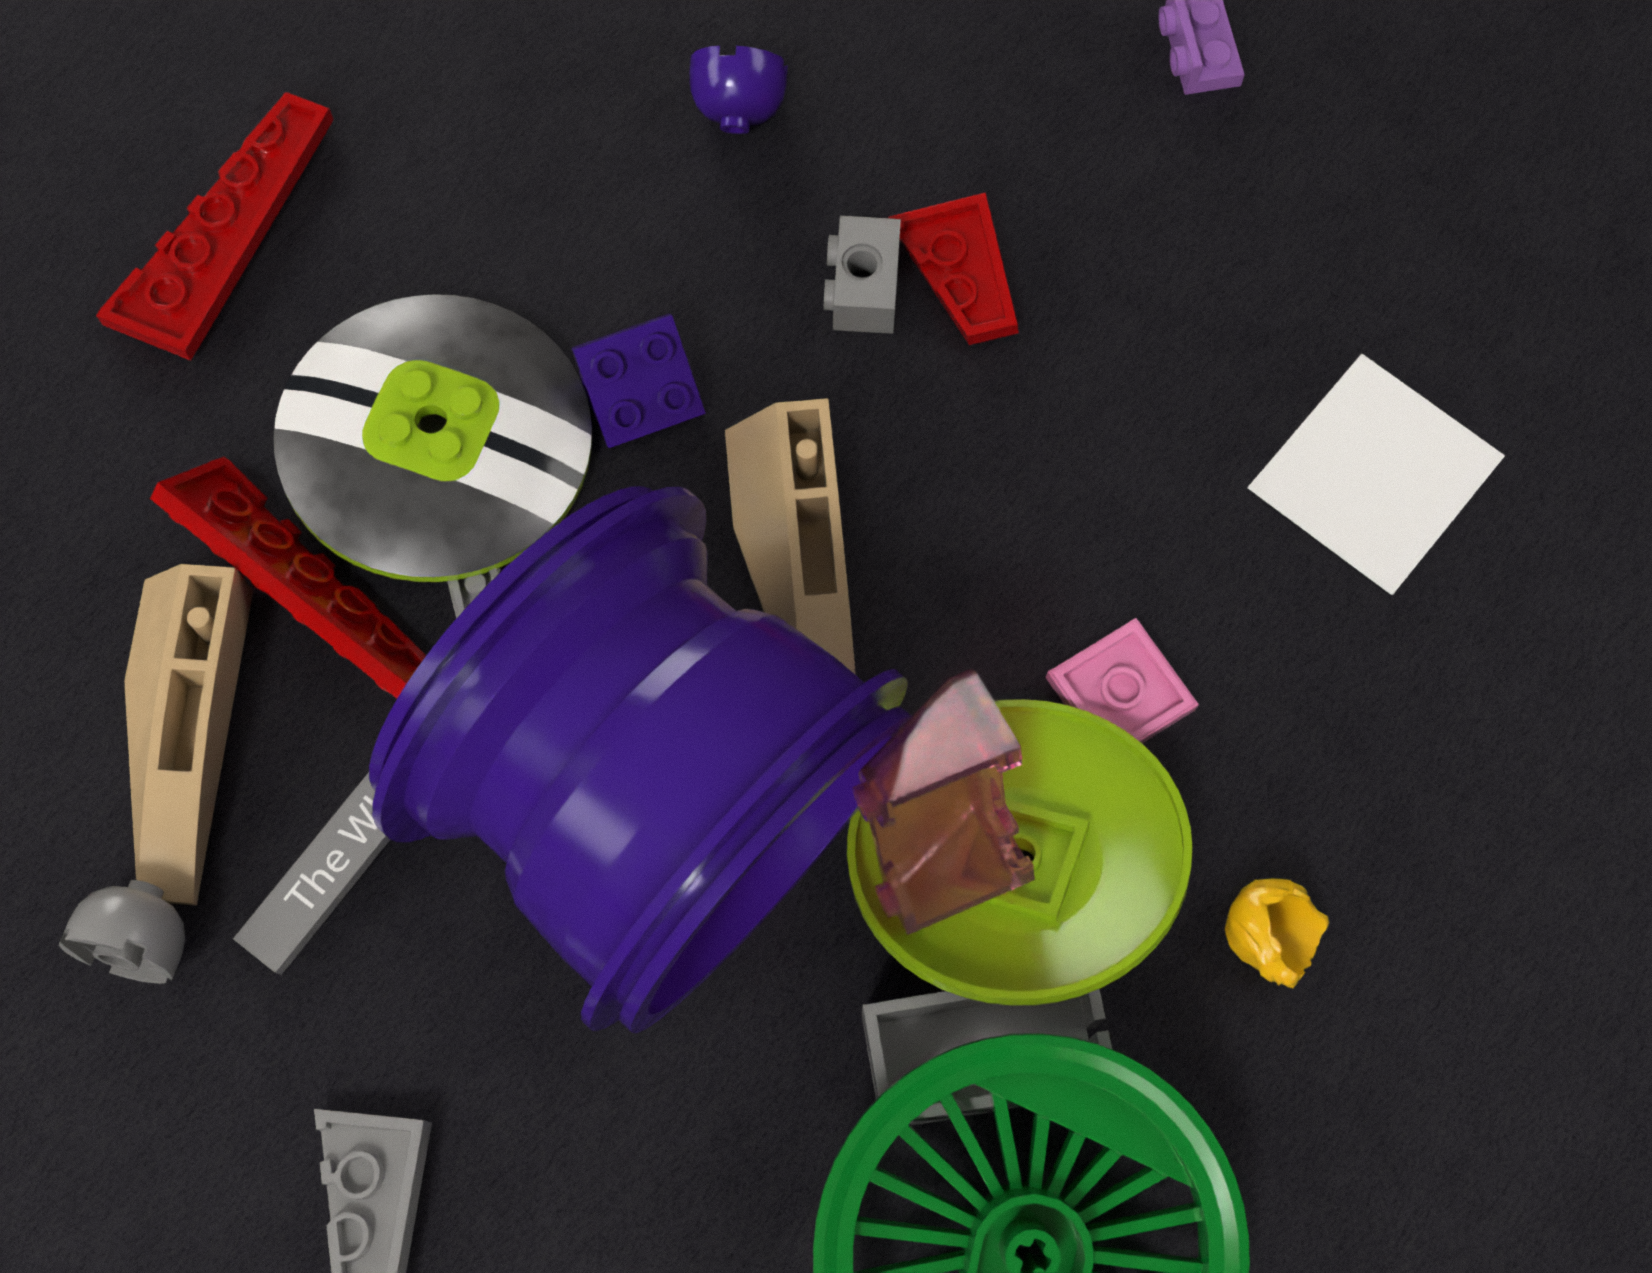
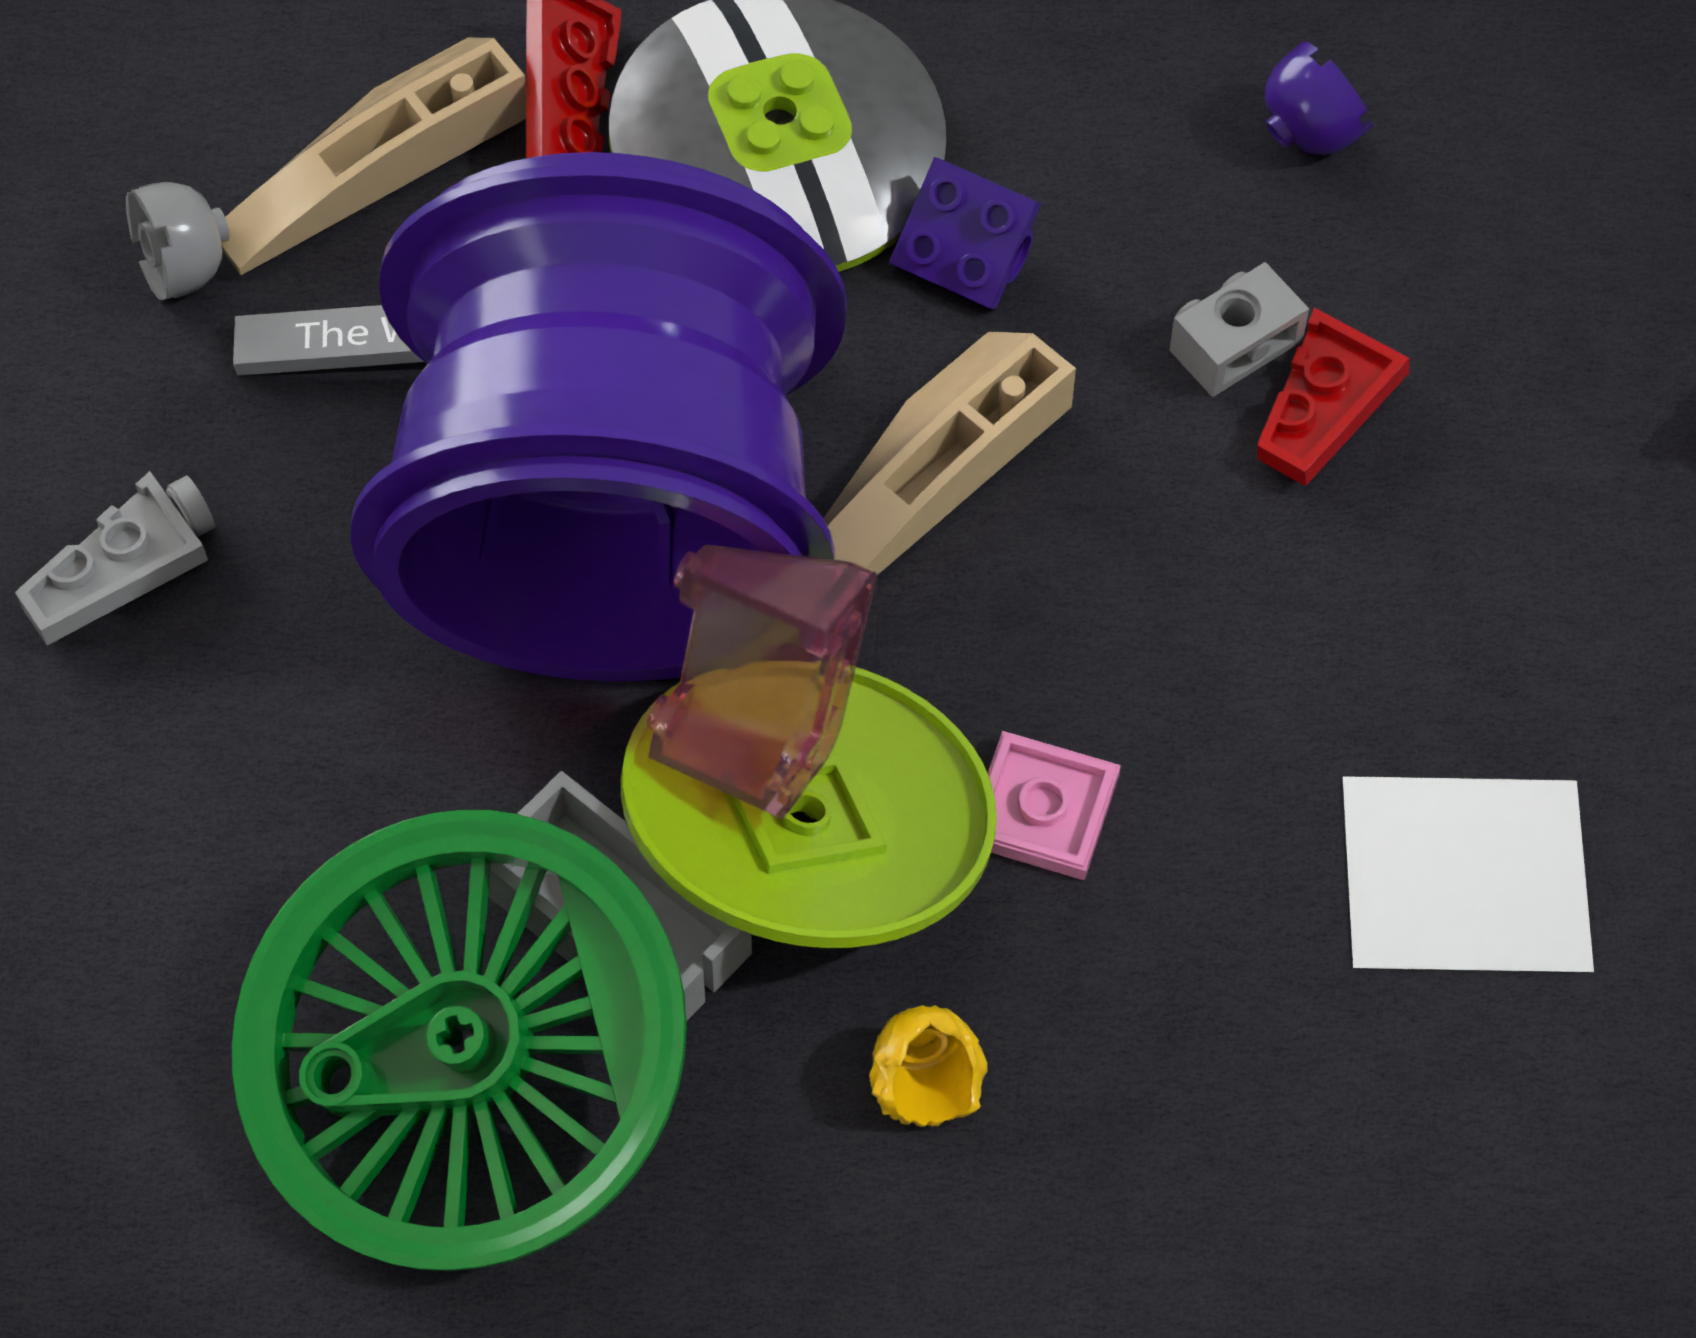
camera: 50 degrees right, 10 degrees down
none -> light grey tile [166,475,216,537]

